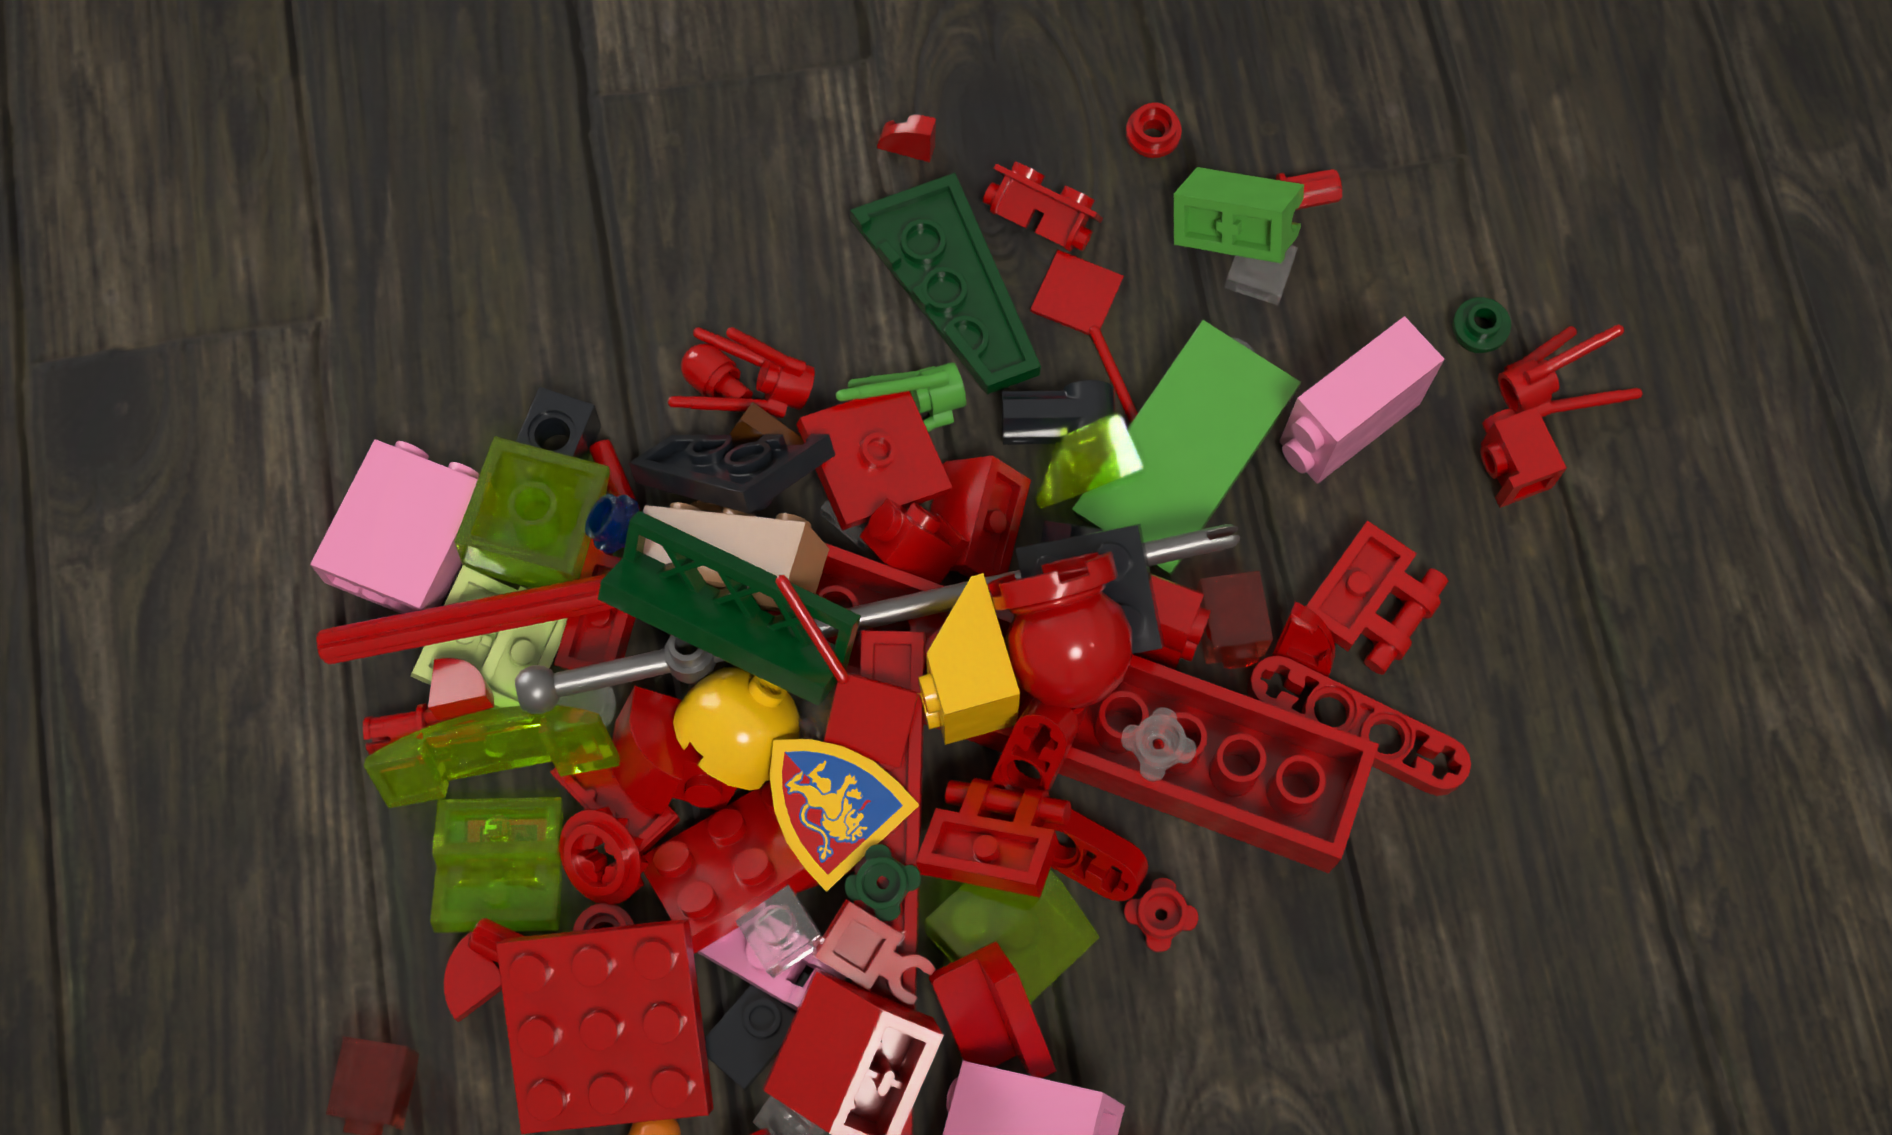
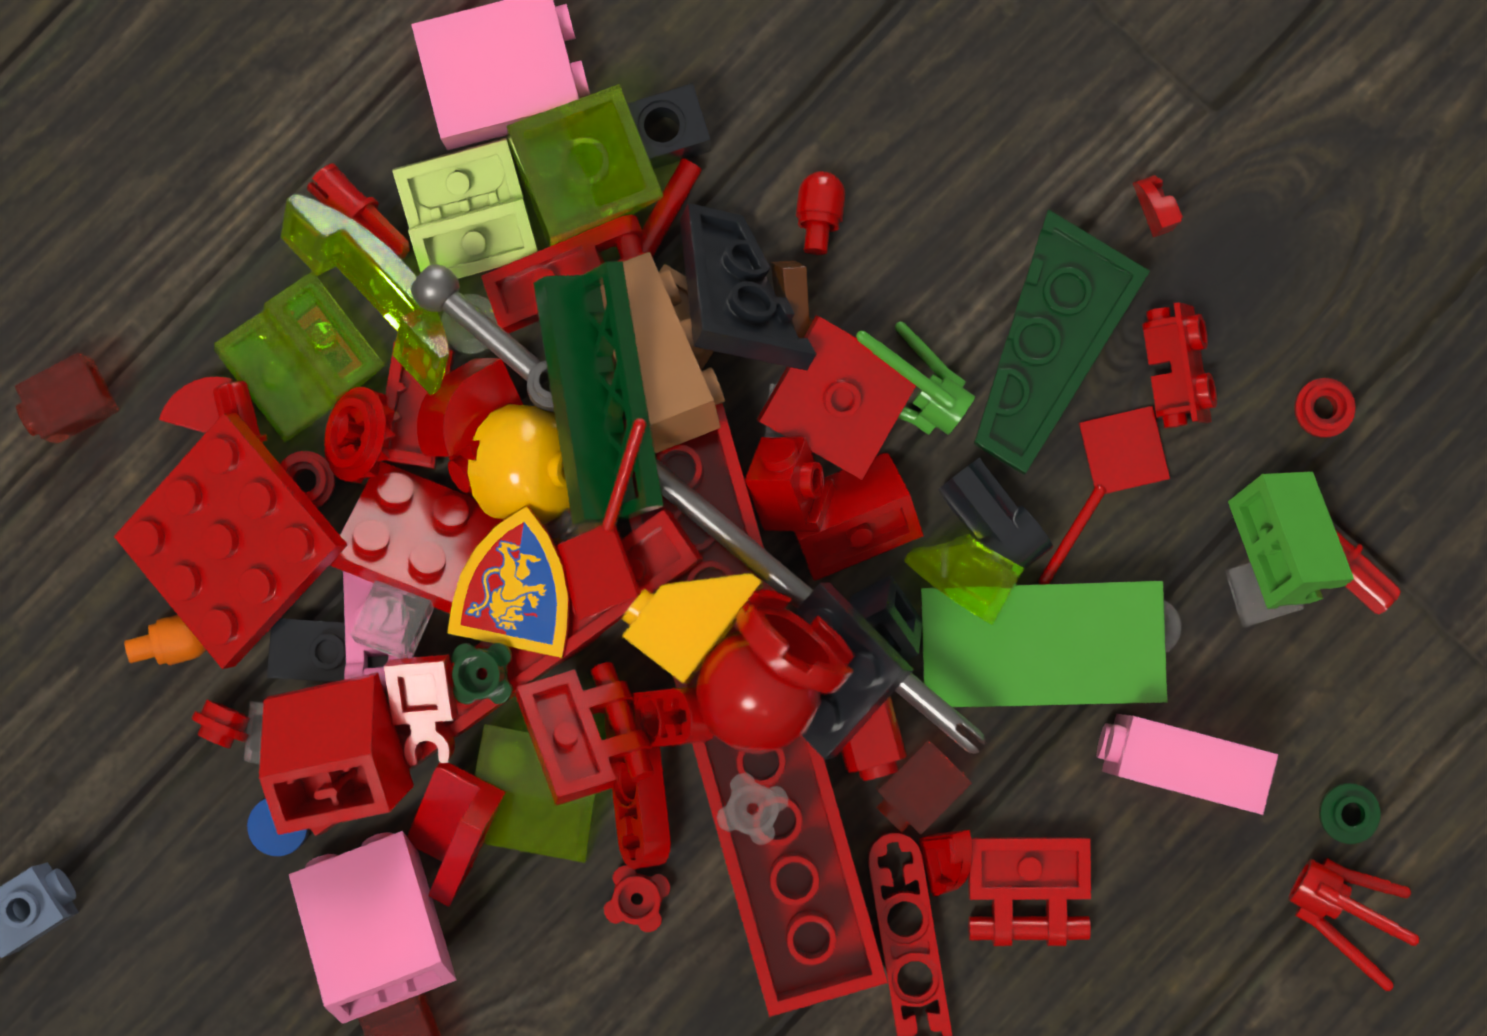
camera: 60 degrees right, 15 degrees up
red axle [316,574,614,664] -> none
tile [428,658,494,720] -> none
clear blue plate [585,494,639,554] -> none
red plant [668,327,815,418] -> none
red brick [1481,407,1567,508] -> none

